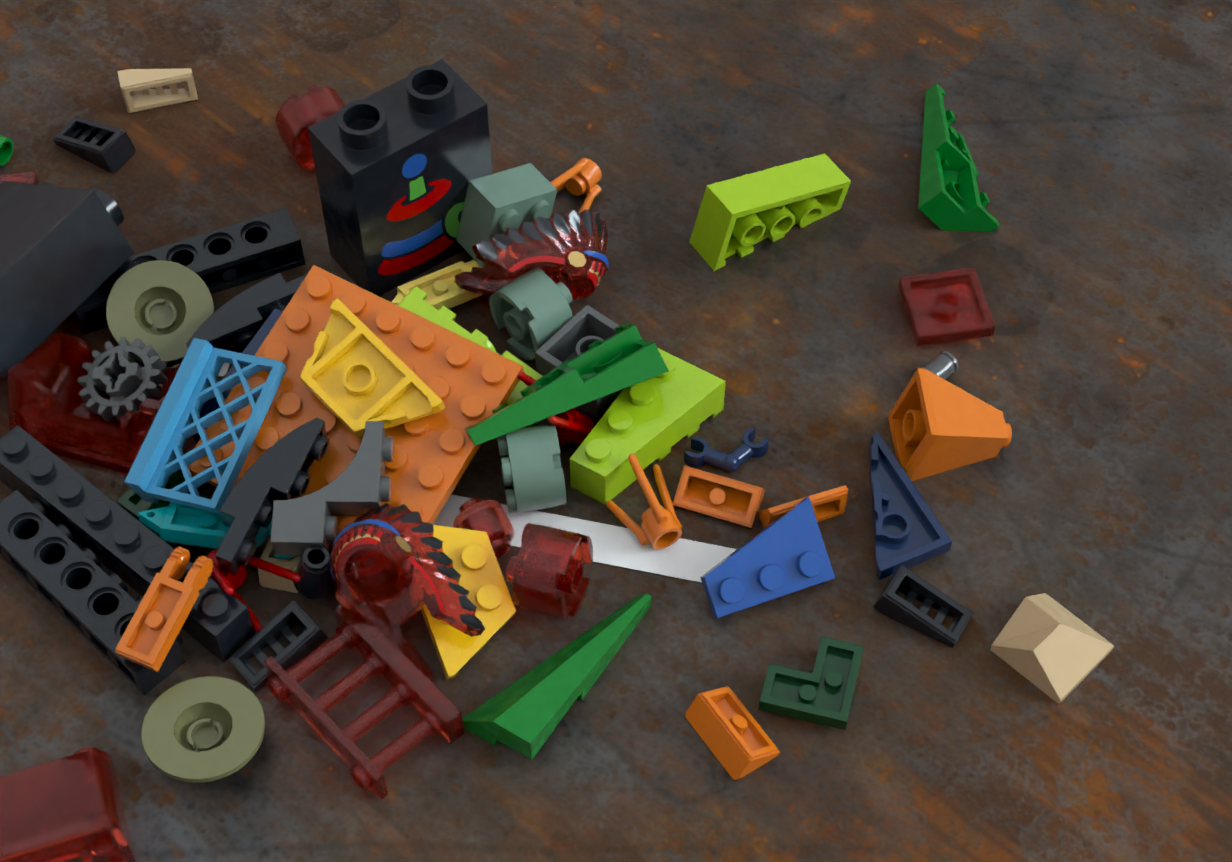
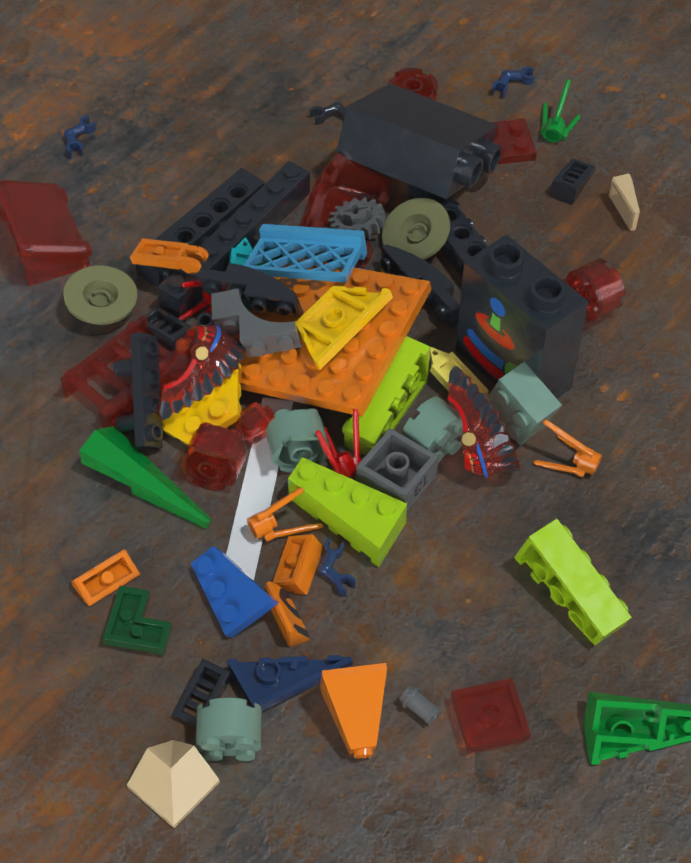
camera: 85 degrees right, 0 degrees up
green wedge [464,322,669,446] -> none
none -> black plate [113,332,163,450]
none -> sand green brick [196,698,262,761]

